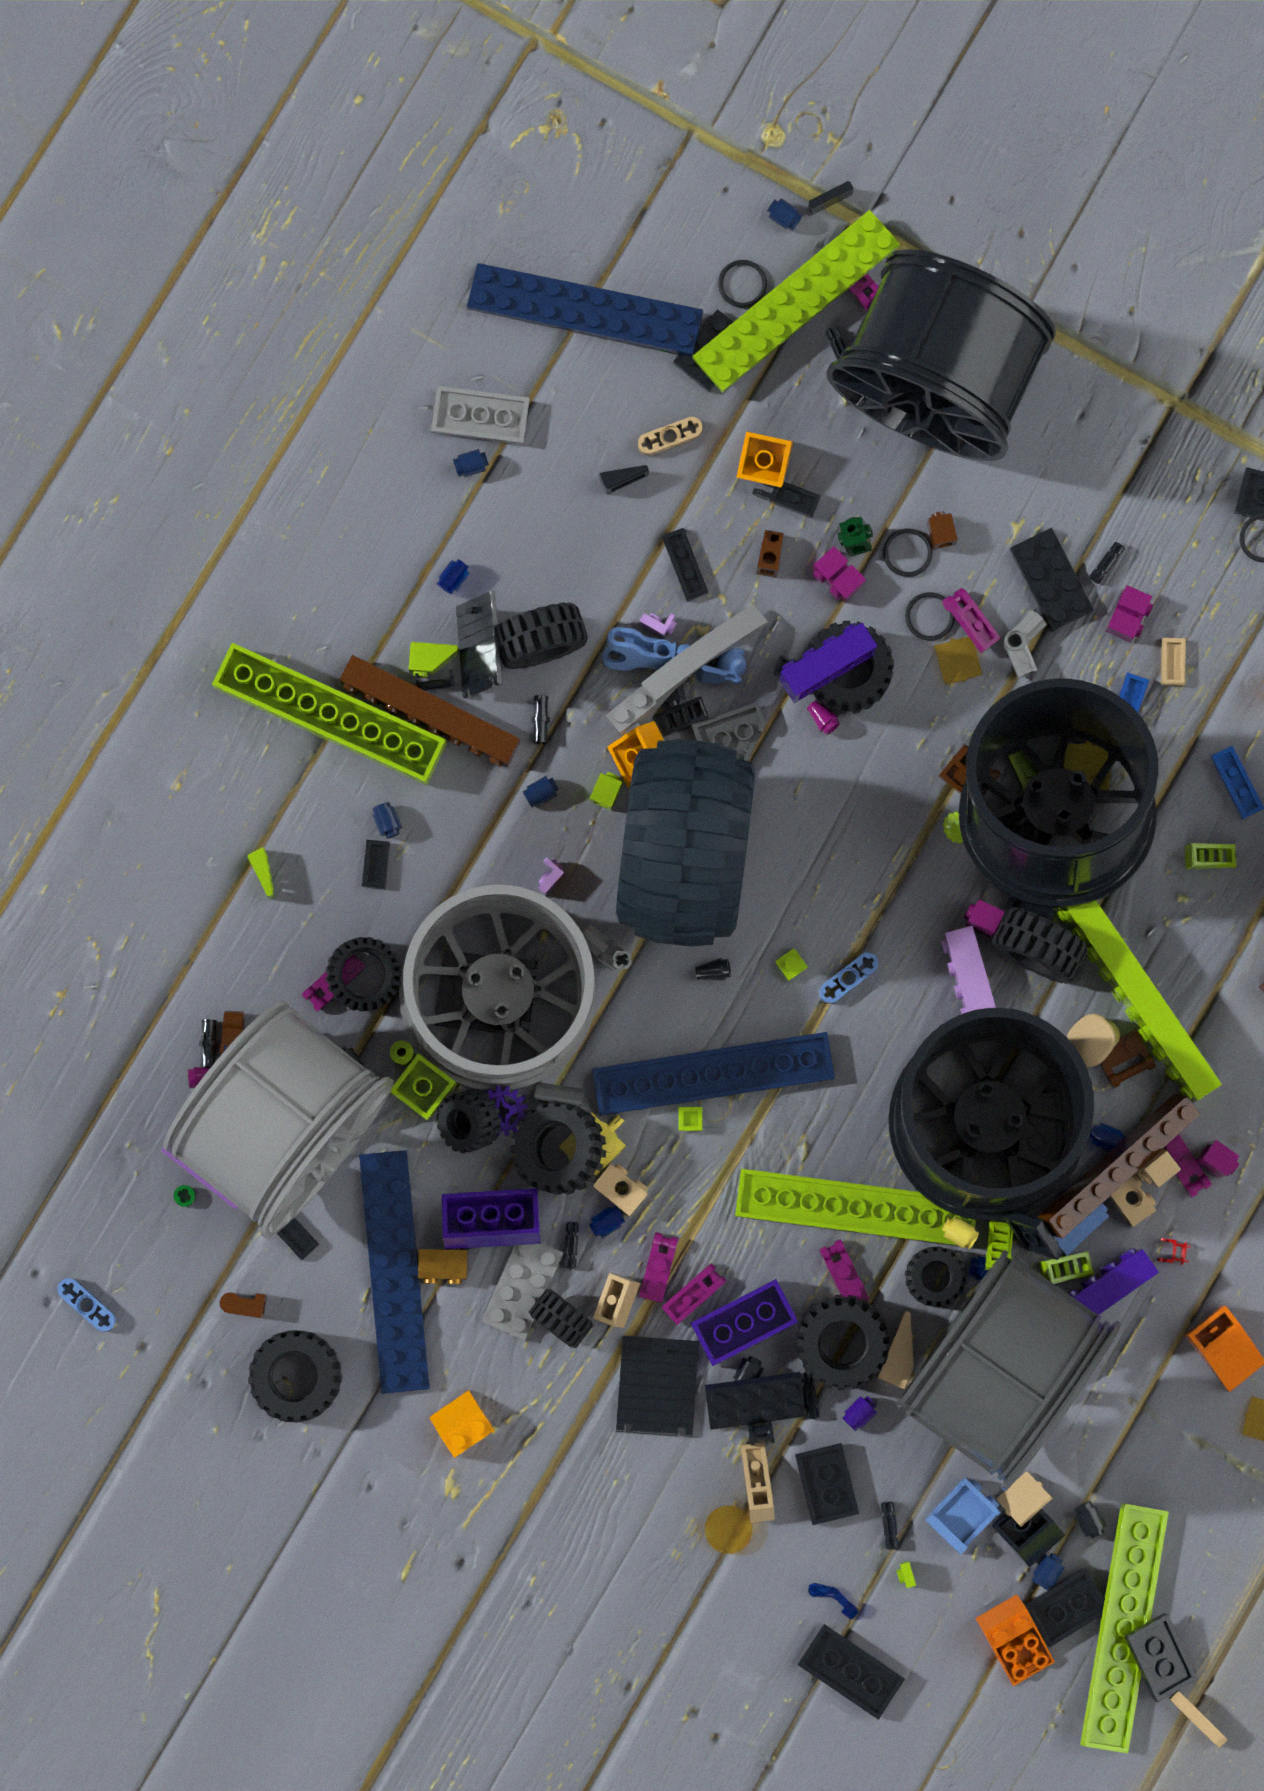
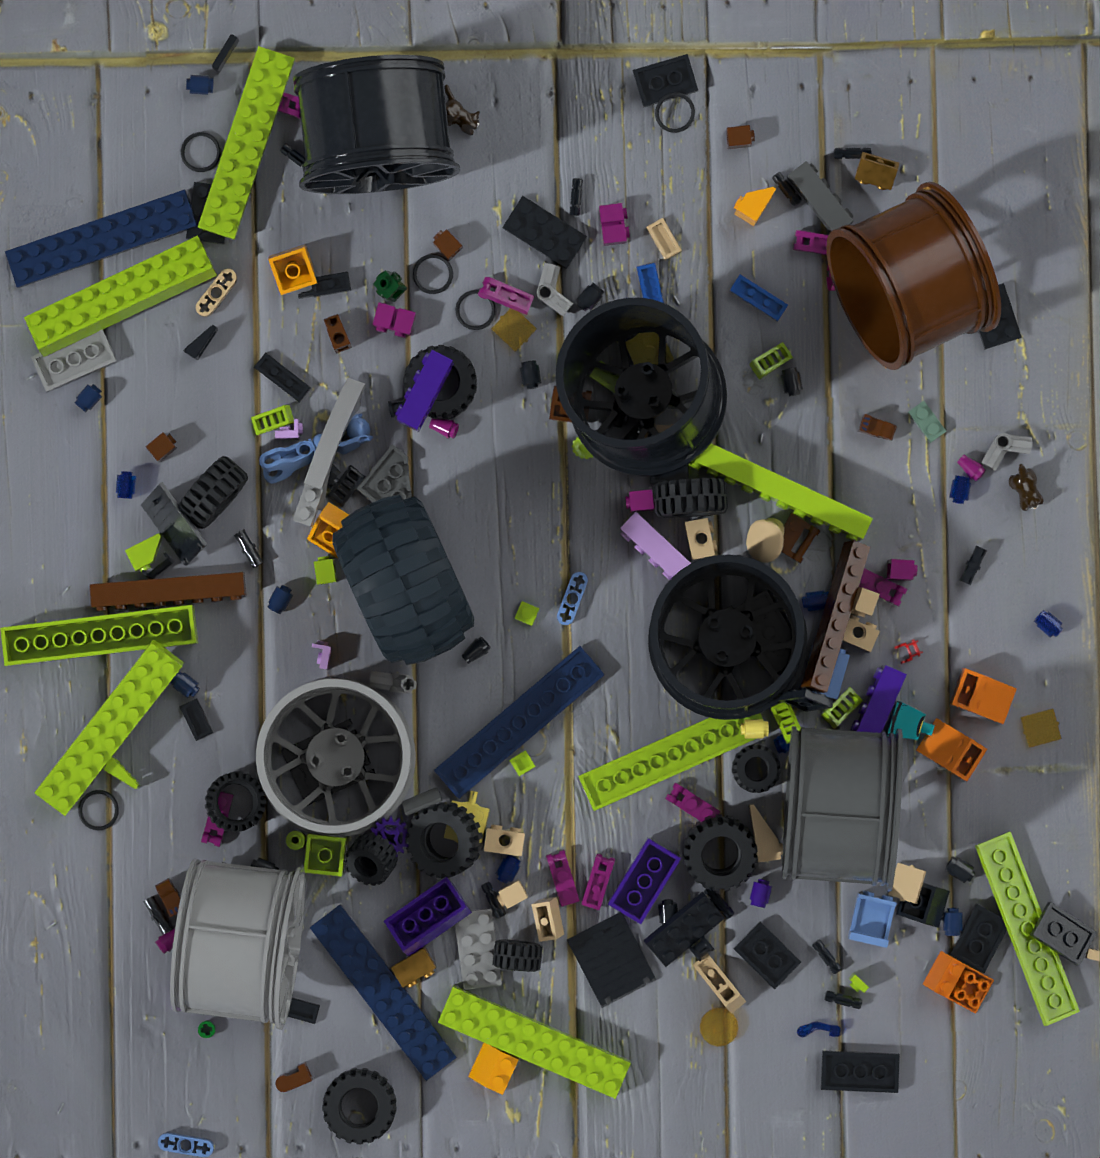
camera: 30 degrees left, 5 degrees up
none -> lime brick [24,235,217,357]
none -> lime brick [34,639,184,816]
none -> black tyre [78,790,119,830]
none -> reddish brown brick [145,432,177,463]
none -> lime slope [251,405,294,436]
none -> lime brick [438,985,631,1099]
none -> dark brown animal [444,84,480,135]
none -> tan brick [497,879,528,909]
none -> black brick [520,360,542,389]
none -> black brick [577,283,604,312]
none -> tan brick [684,518,718,560]
none -> black brick [781,367,803,397]
none -> black axle [824,991,862,1009]
none -> teal torso [887,701,935,740]
none -> orange slope [916,718,987,782]

